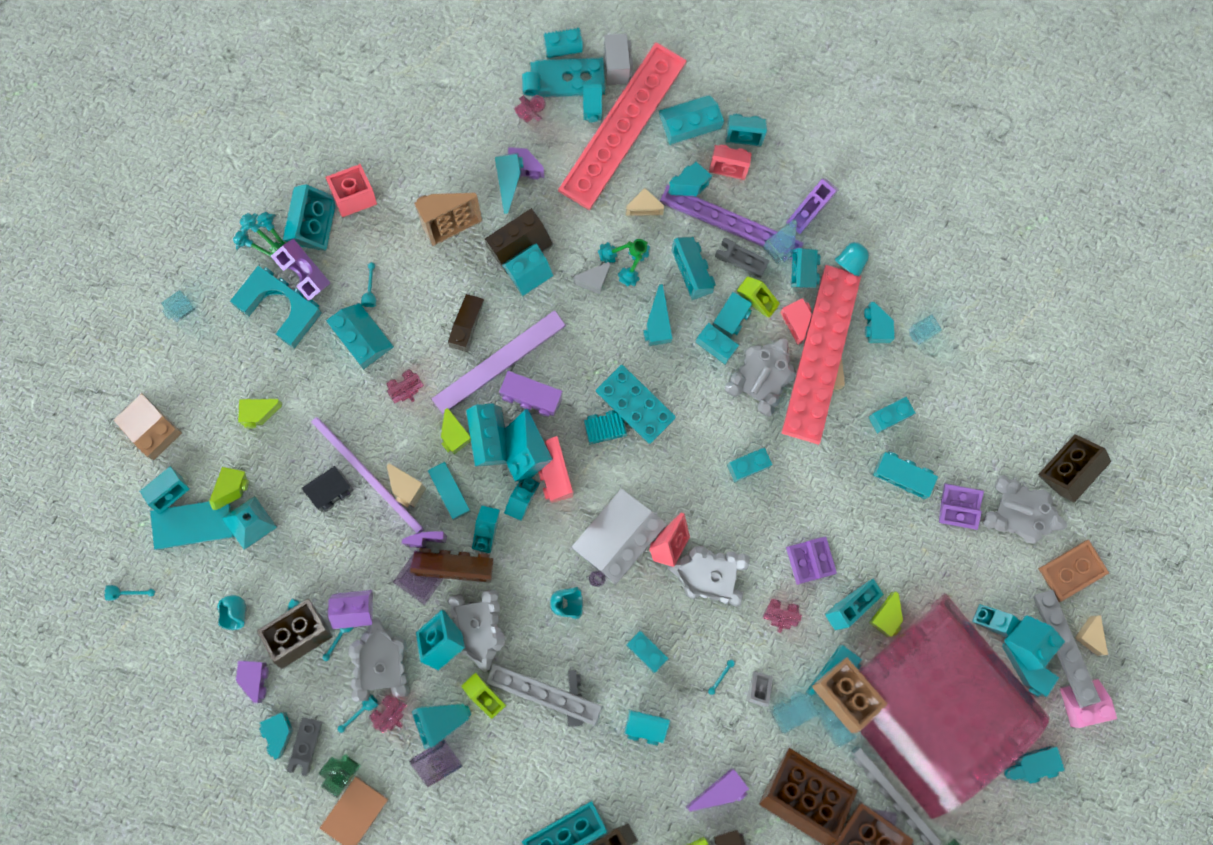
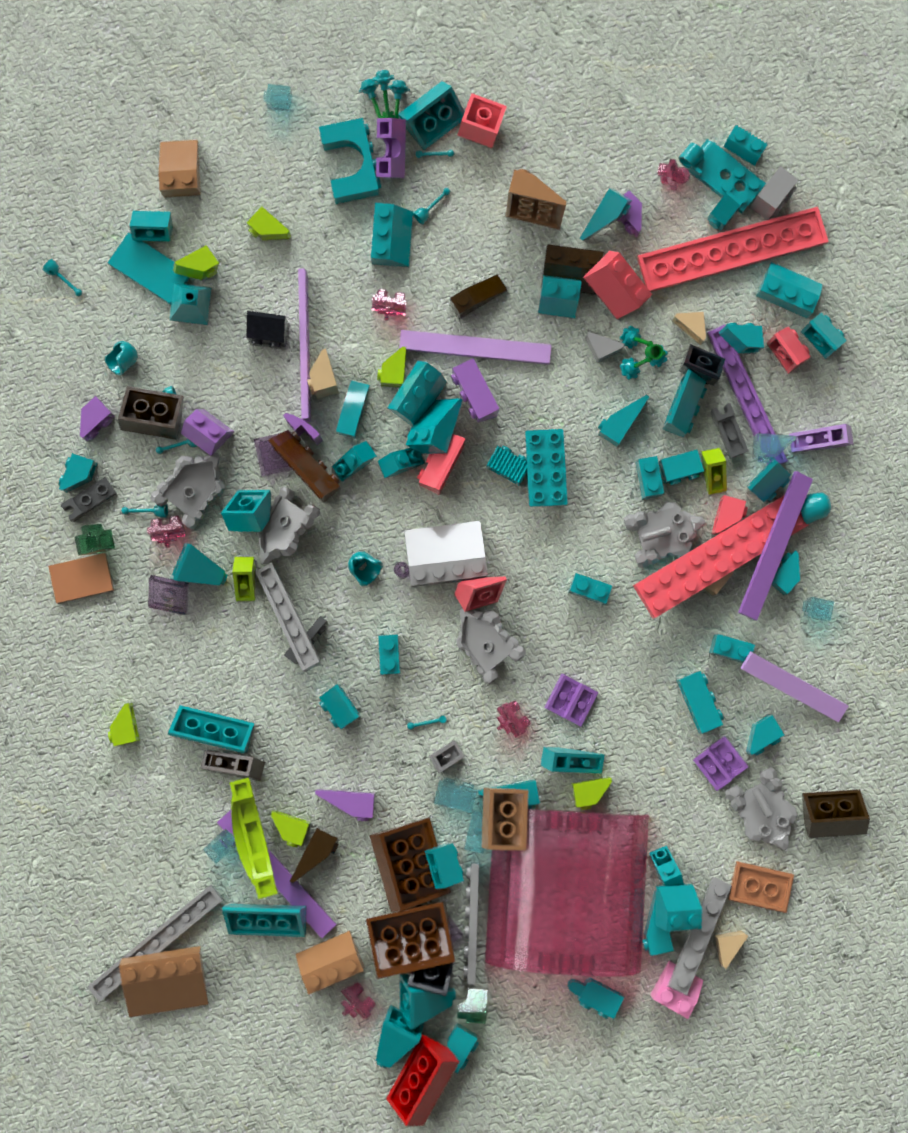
camera: 45 degrees right, 5 degrees up
none -> teal hinge [415,149,454,158]
none -> teal brick [425,843,464,889]
none -> coral slope [583,251,652,319]
none -> black slope [679,344,725,386]
none -> medium lavender tile [738,471,813,621]
none -> lavender tile [741,651,848,722]
none -> teal slope [746,715,785,756]

